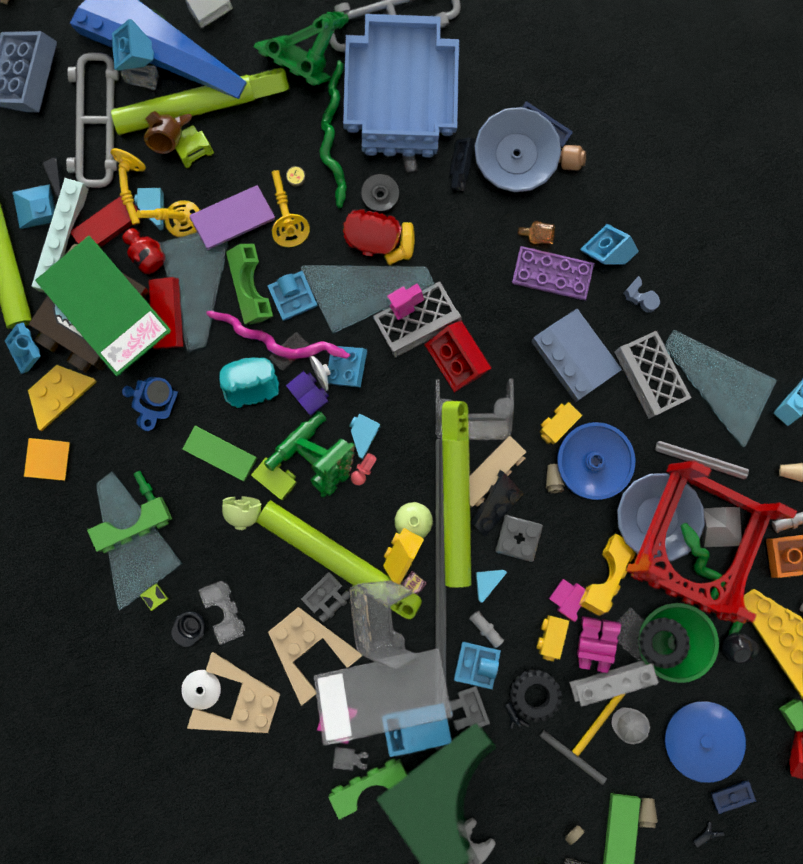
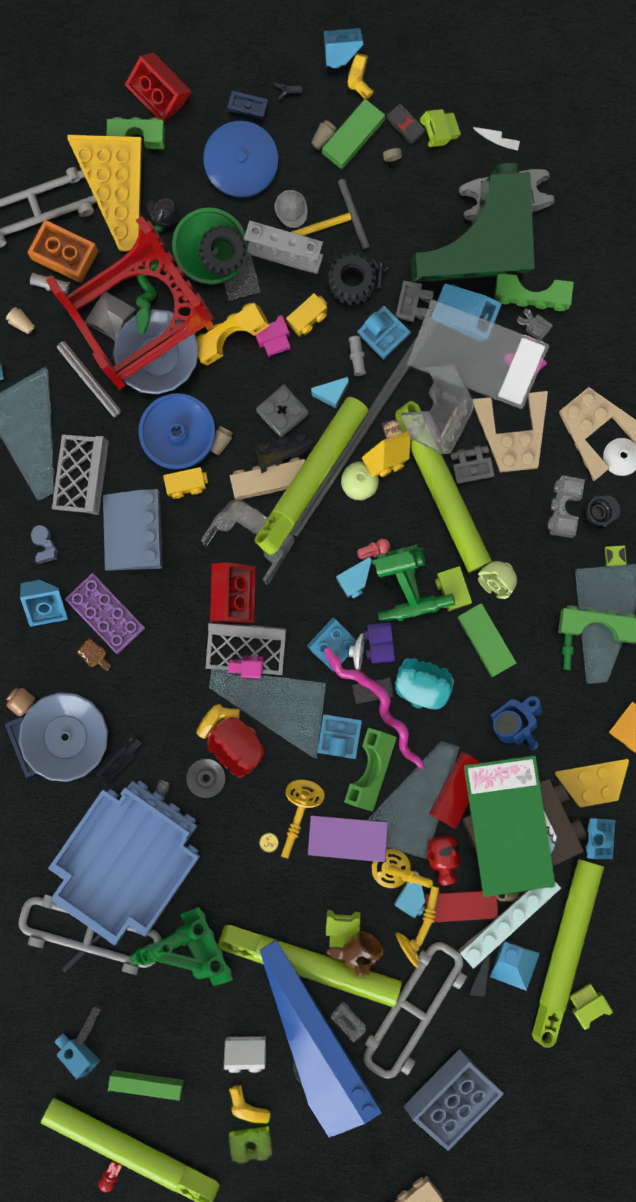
camera: 140 degrees left, 0 degrees up
dark azure slope [112,19,154,70] -> none
green animal [320,60,346,208] -> none
dark pink hips [577,616,621,673] -> none

